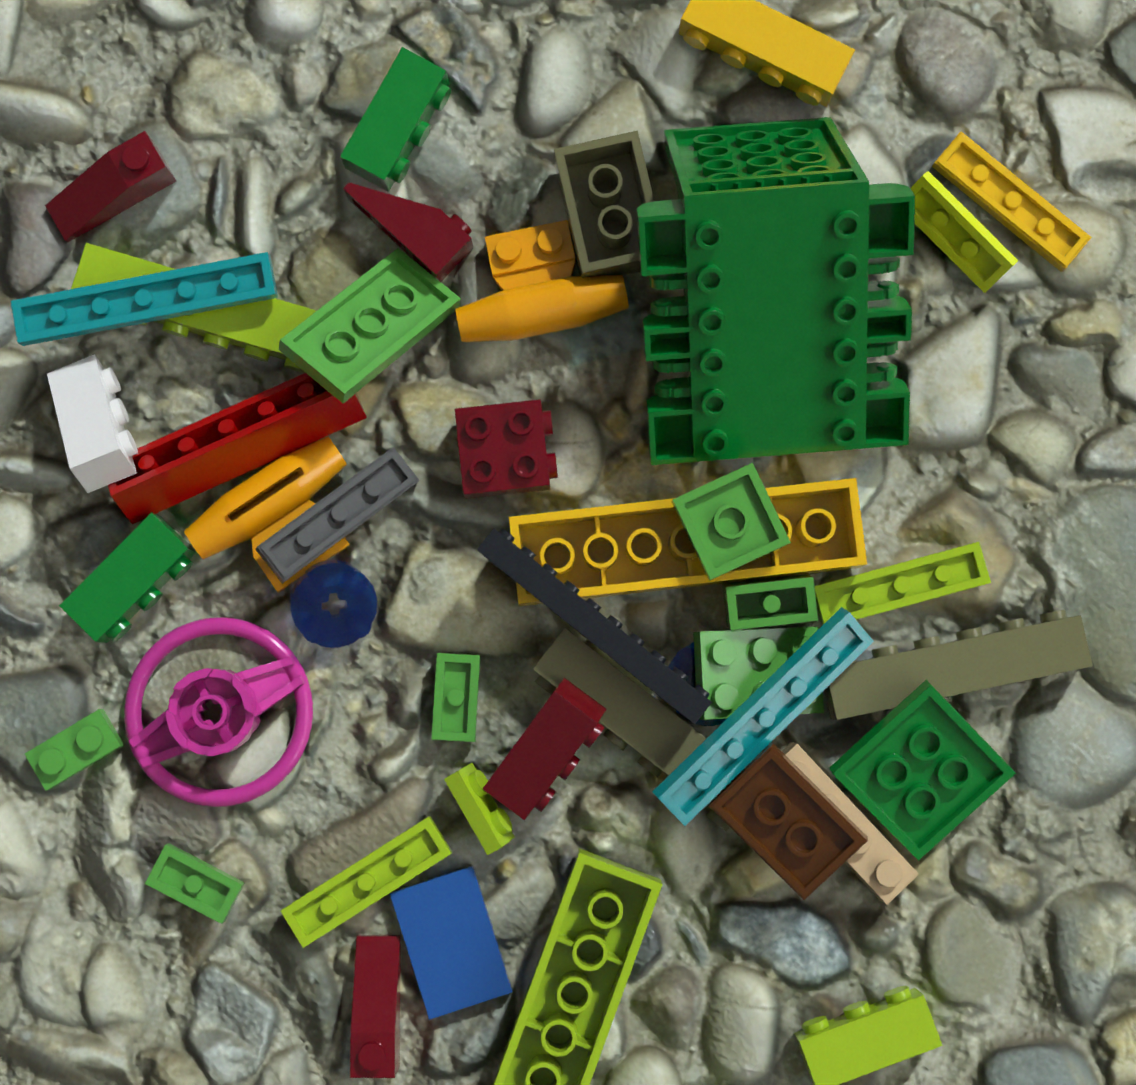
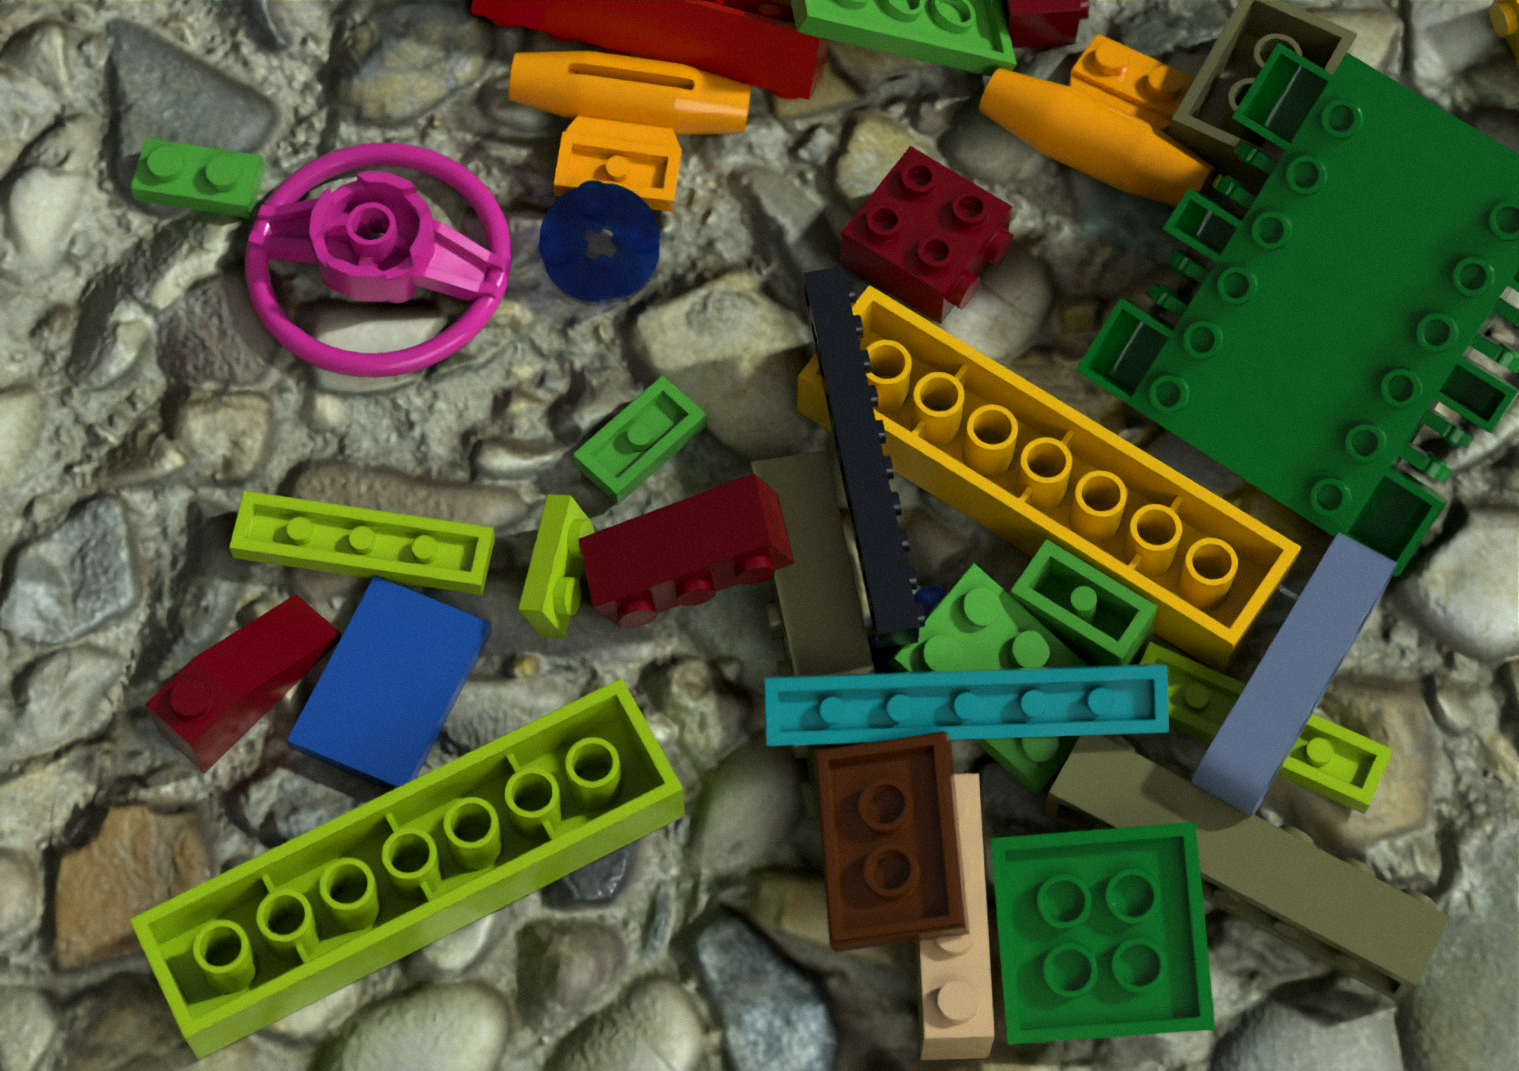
camera: 40 degrees right, 20 degrees down
green brick [59,512,196,643] -> none
bright green plate [145,843,245,924] -> none
dark grey tile [256,447,420,584] -> none
bright green plate [671,463,791,581] -> none
none -> sand blue beam [1191,532,1398,817]

